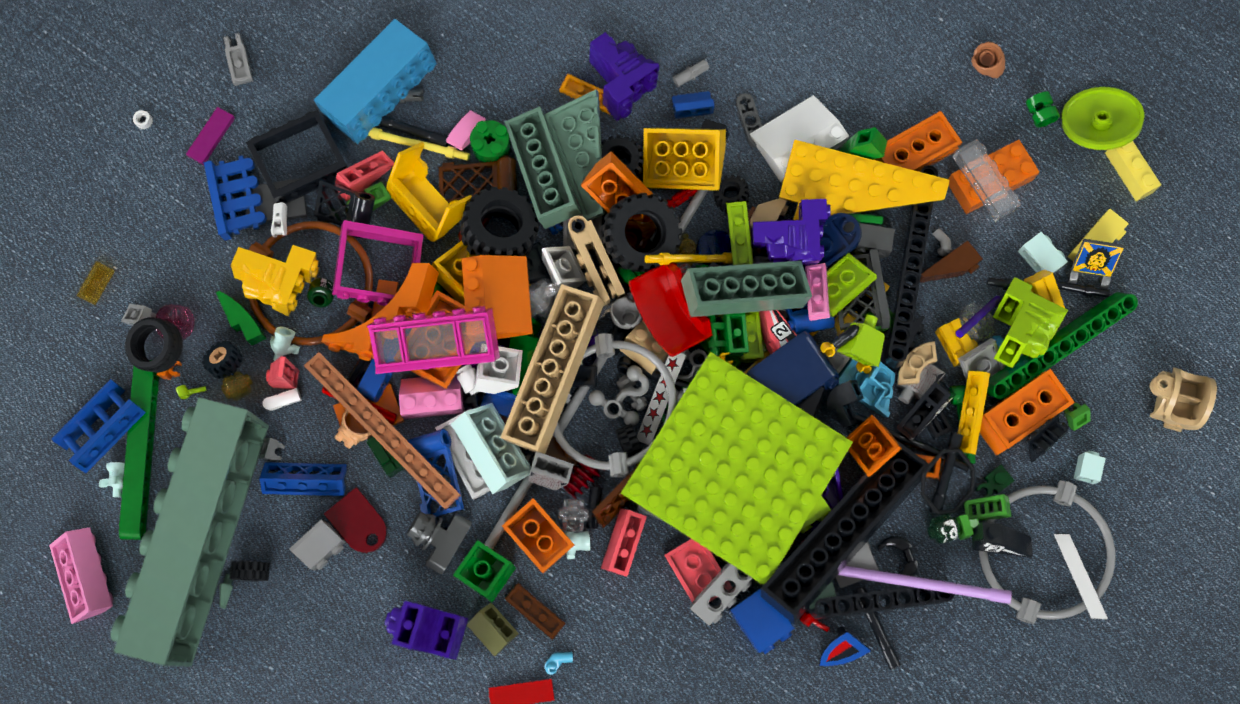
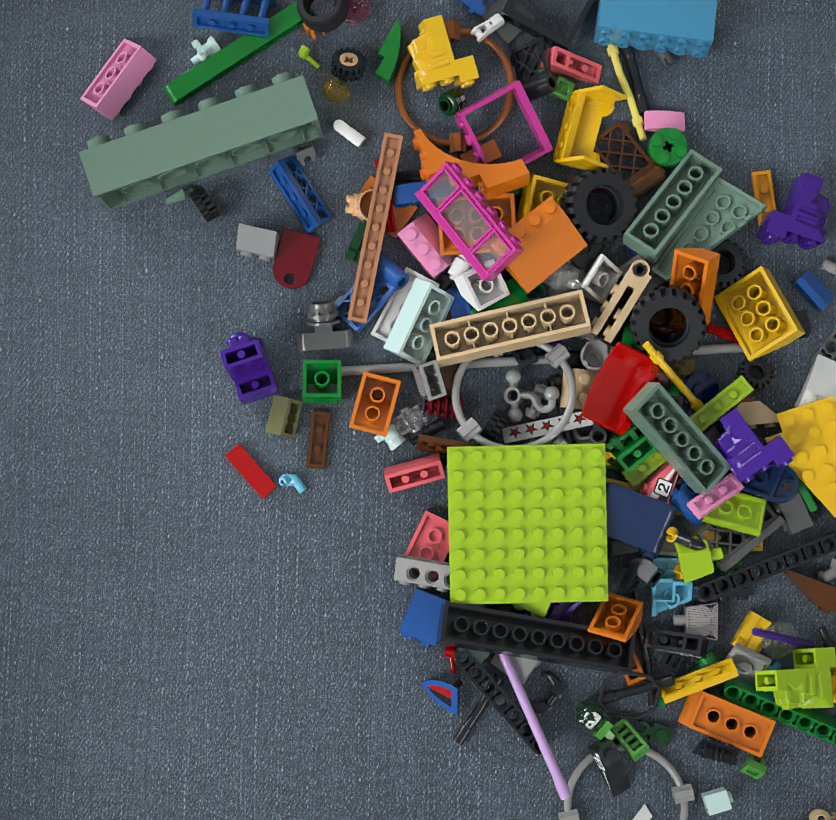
camera: 60 degrees right, 10 degrees up
coral slope [266,356,299,390] -> none
light aqua piece [270,327,300,361] -> none
tan tile [897,341,937,385] -> none

